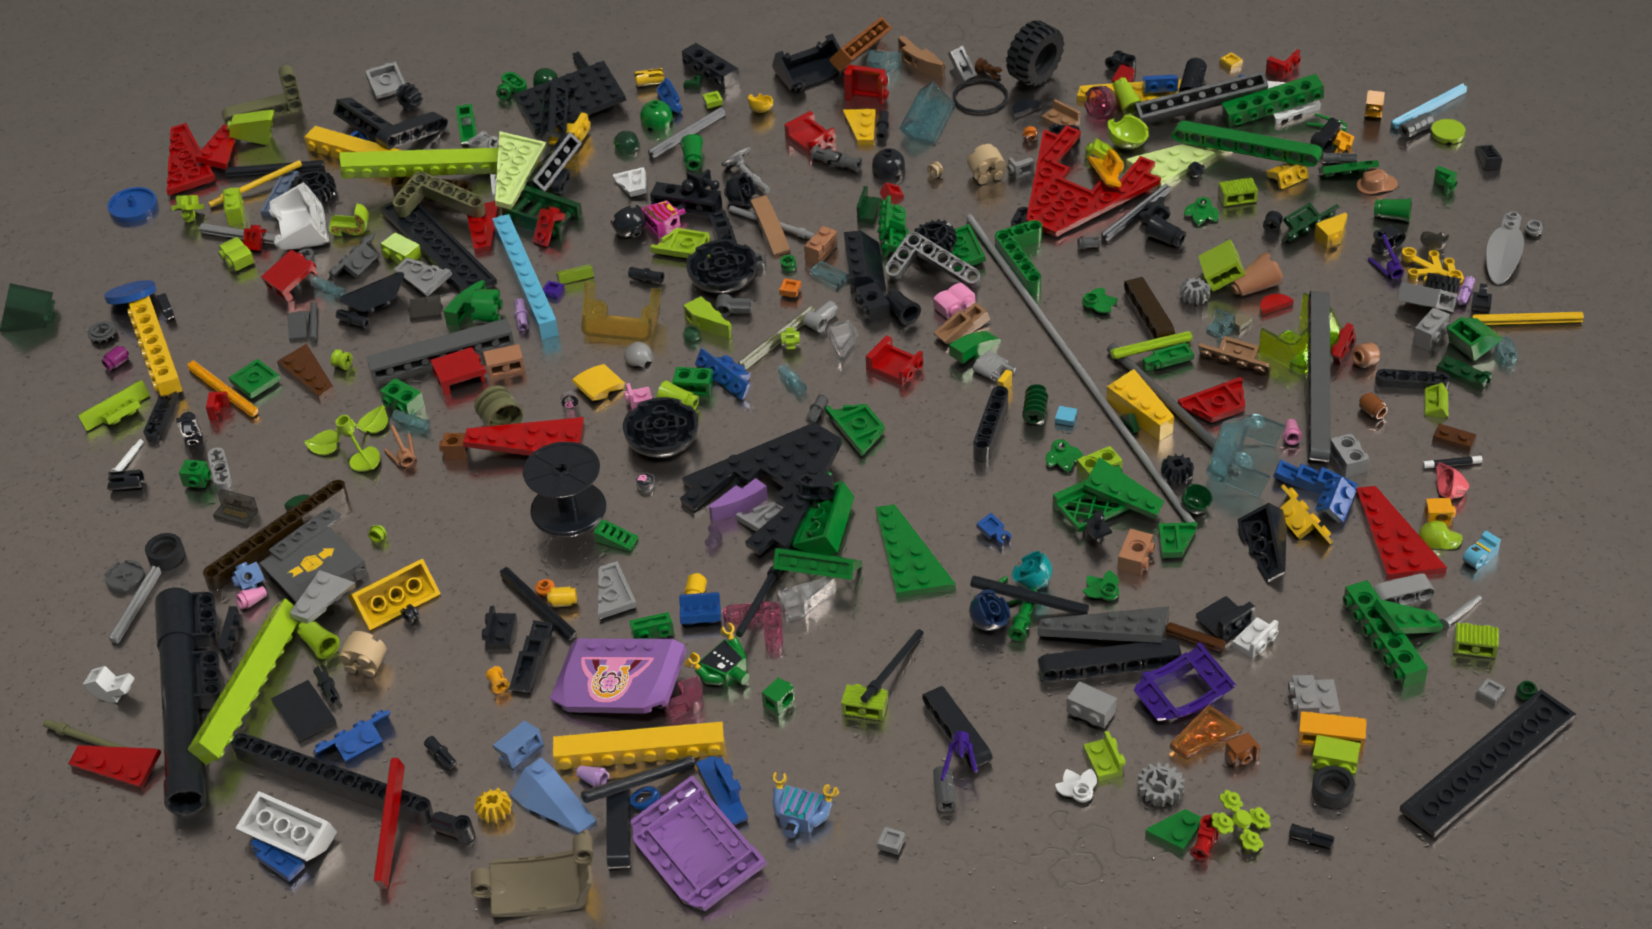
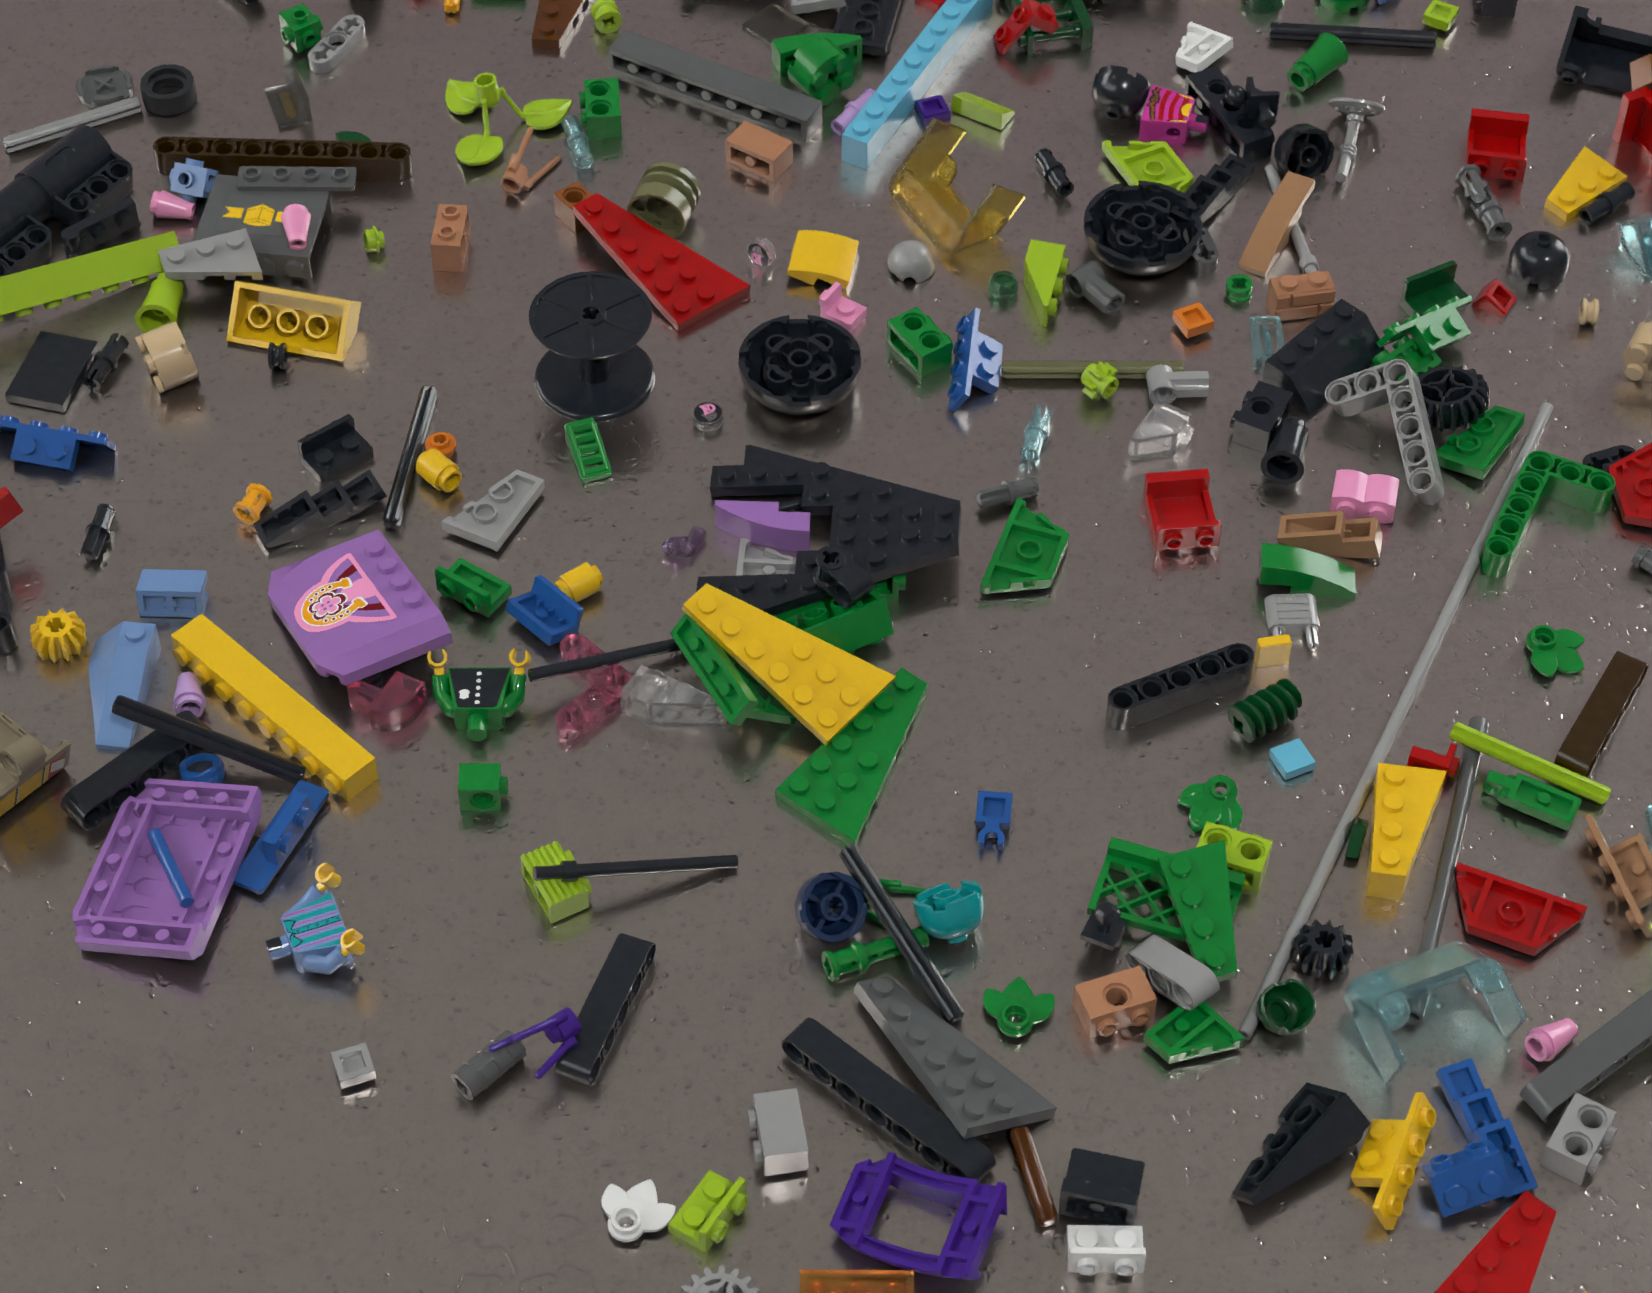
camera: 45 degrees right, 5 degrees up
red panel [430,347,487,396] -> none
lime plant [656,380,699,410] -> none
yellow hair [747,93,774,113] -> none
none -> blue bar [148,828,194,908]
none -> bright pink cone [281,204,311,250]
none -> nougat brick [430,204,471,272]
none -> yellow wing [682,583,896,746]
none -> light grey beam [1124,935,1220,1011]
none -> red bracket [1407,743,1460,789]

